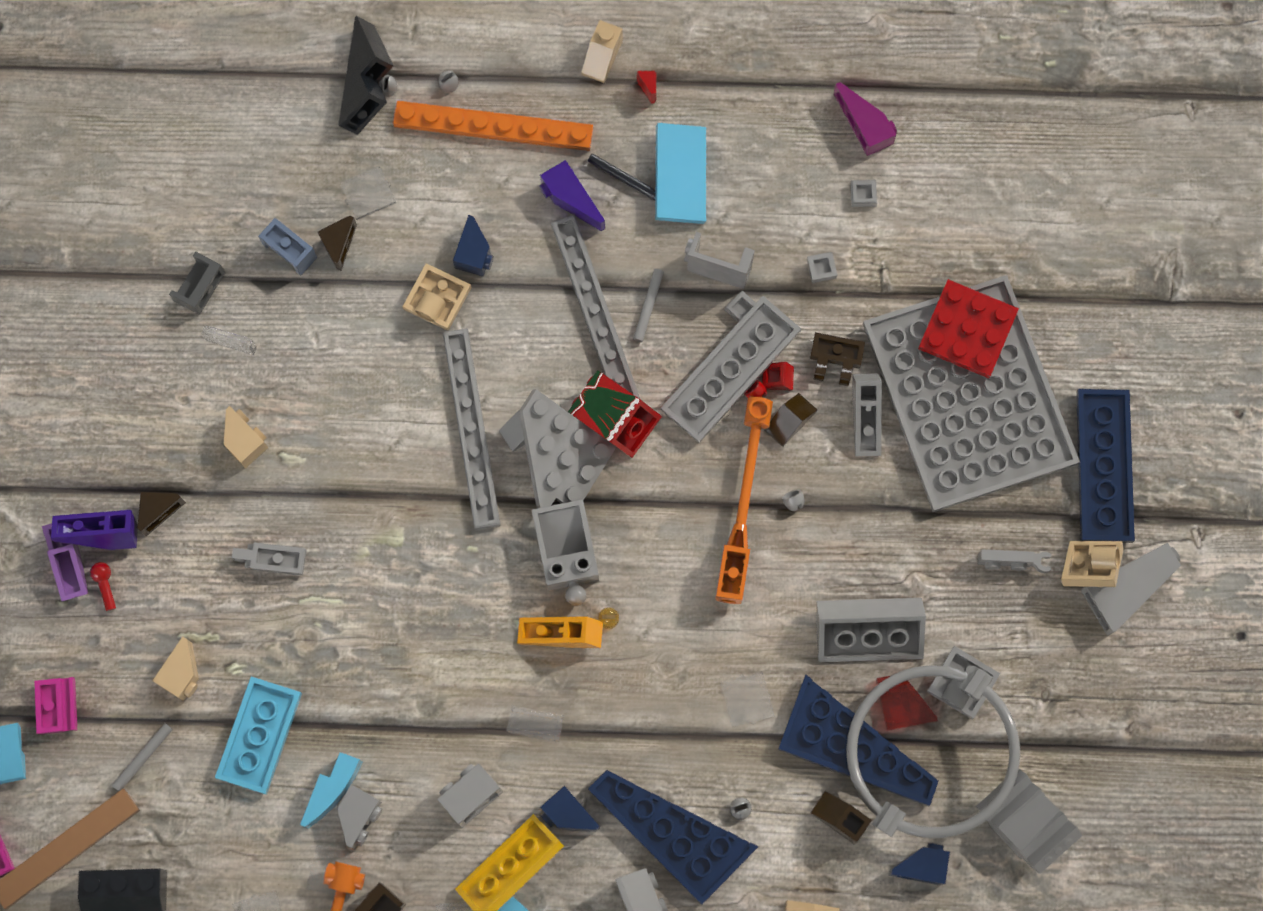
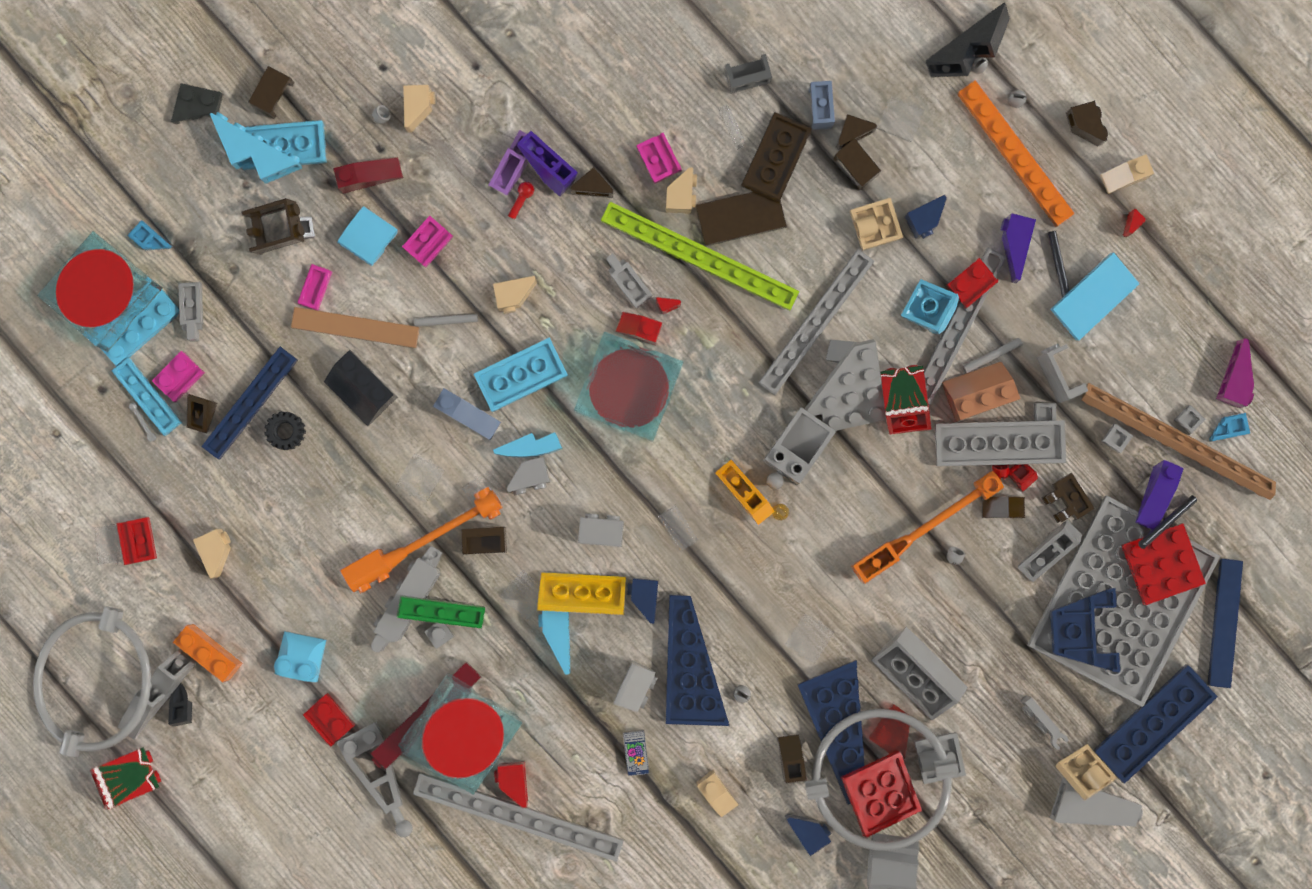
camera: 45 degrees right, 10 degrees up
none -> sand blue slope [433,388,501,440]
none -> clear light blue tile [574,331,684,442]
none -> lime plate [601,202,800,311]
none -> red slope [616,312,662,345]
none -> dark pink plate [636,132,682,184]
none -> red slope [656,297,681,315]
none -> dark brown tile [696,192,787,247]
none -> dark brown tile [741,112,813,203]
none -> dark brown panel [833,139,881,191]
none -> red plate [841,751,922,838]
none -> medium azure slope [901,279,959,334]
none -> nougat slope [942,362,1021,422]
none -> red plate [946,258,999,309]
none -> dark blue wing [1050,588,1120,673]
none -> dark brown slope [1066,101,1108,147]
none -> medium nougat plate [1081,383,1276,500]
none -> dark purple slope [1135,460,1184,530]
none -> black bar [1138,495,1197,549]
none -> dark blue tile [1207,559,1243,688]
none -> dark azure tile [1209,413,1250,442]

